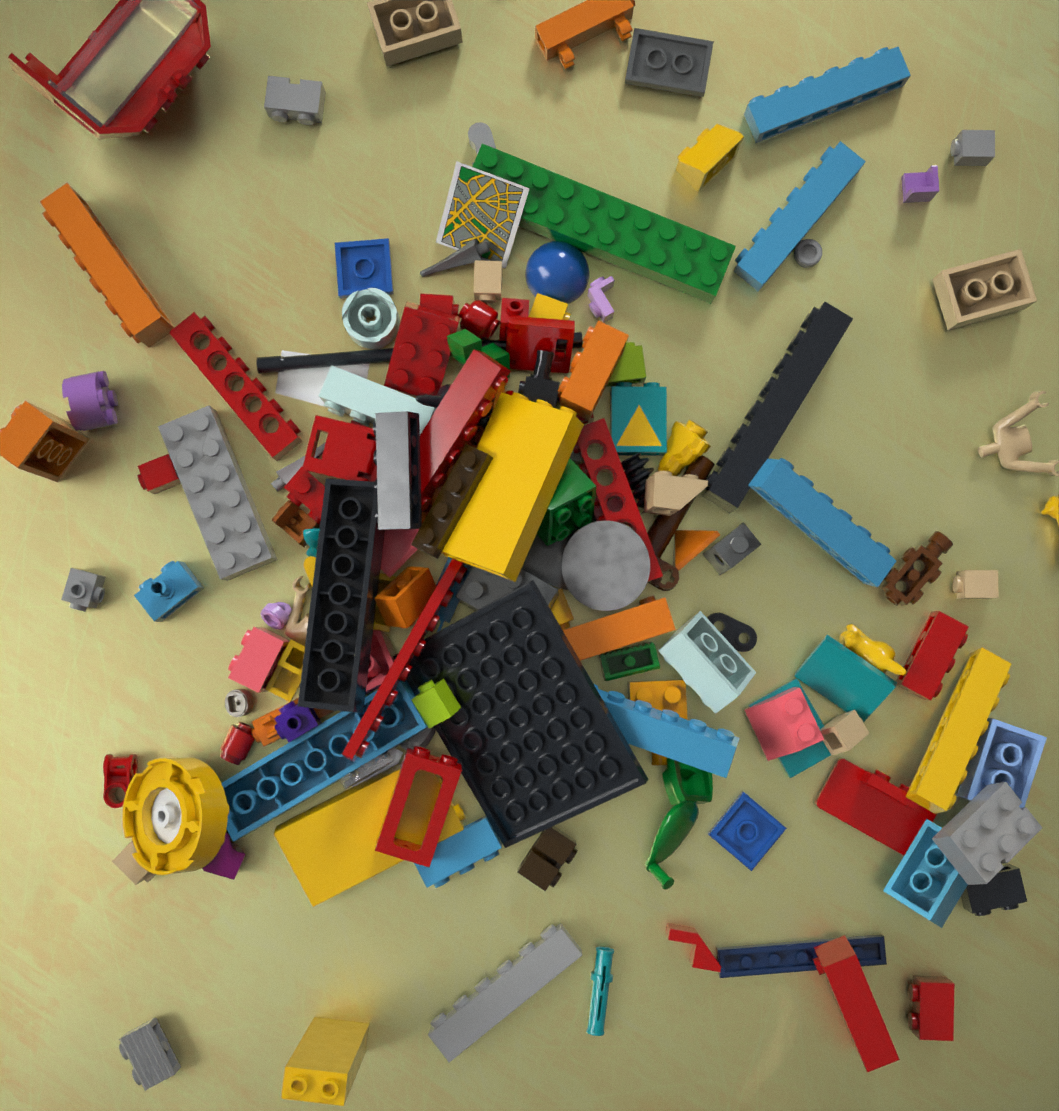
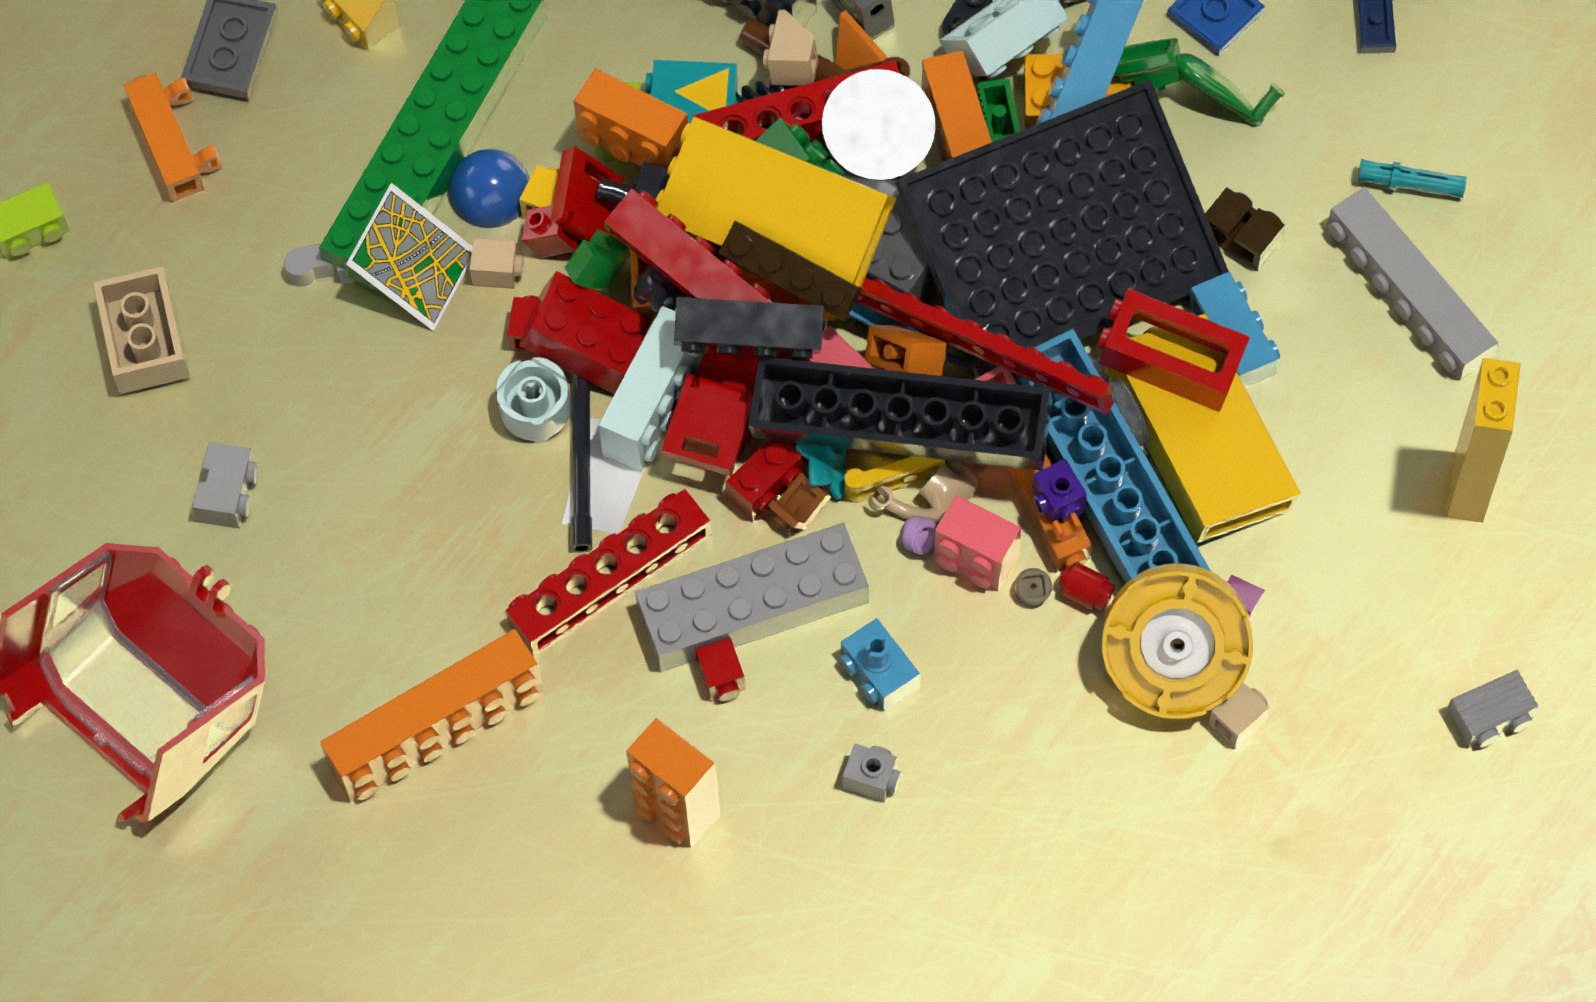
camera: 85 degrees left, 20 degrees down
medium lavender brick [62,371,118,431] -> none
red piece [103,754,138,808] -> none
yellow brick [265,639,305,702] -> none
light grey piece [271,442,326,492] -> none
blue plate [335,238,394,299] -> none
lime brick [411,679,461,729] -> none
dark grey piece [420,239,490,277] -> none
red head [458,300,500,340] -> none
lavender bracket [587,276,615,323] -> none
yellow rock [658,419,711,476] -> none
red slope [665,923,721,972] -> none

